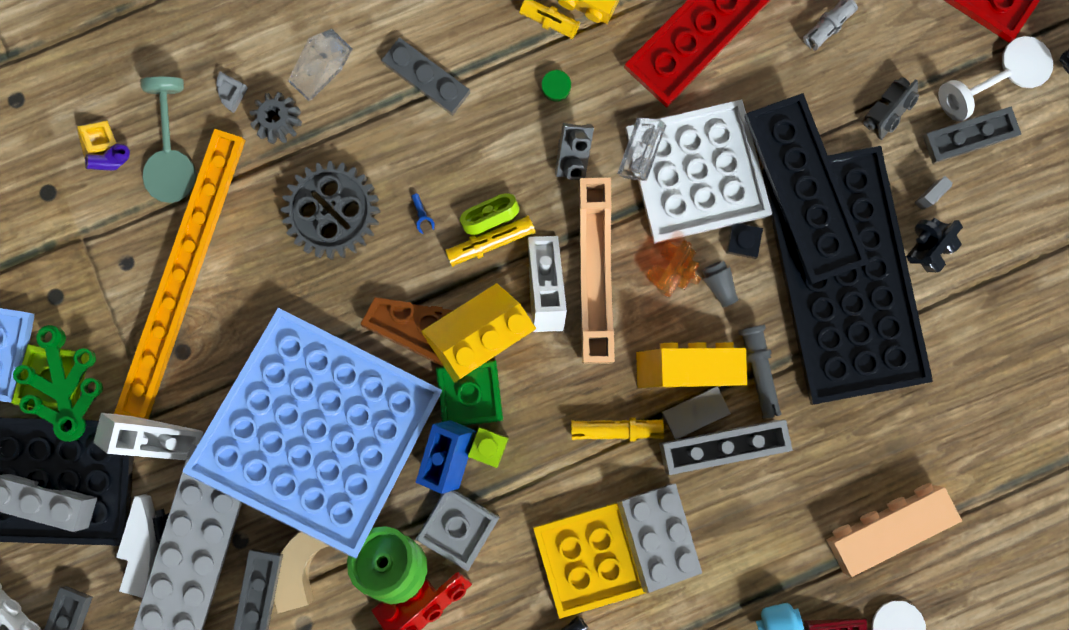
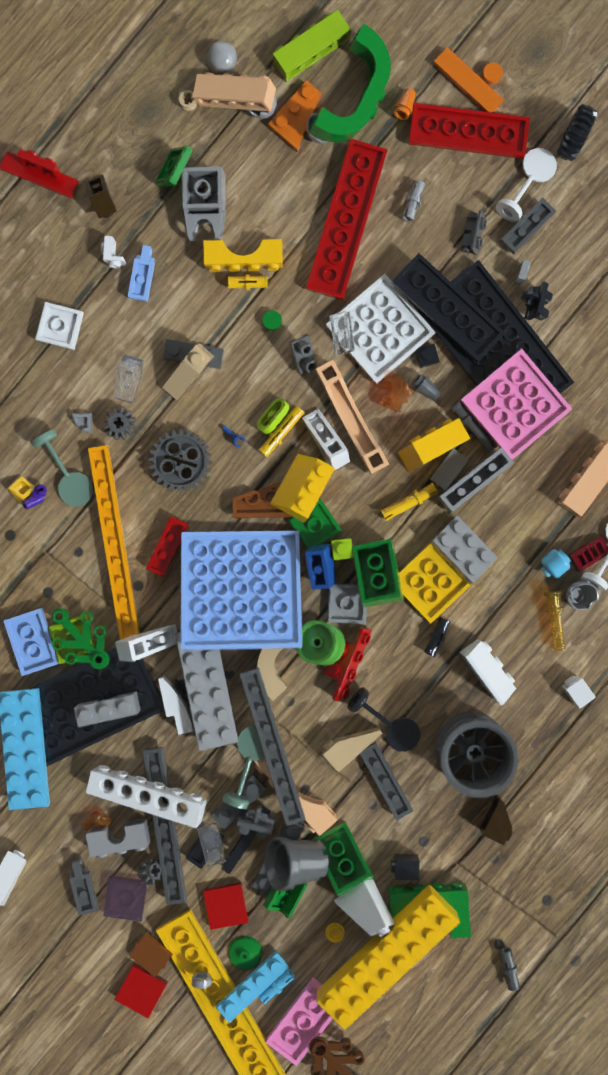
camera: 25 degrees left, 5 degrees up
none -> red plate [146,516,189,577]
none -> tan slope [162,343,214,400]
none -> green brick [352,539,404,608]
none -> bright pink plate [460,349,572,460]

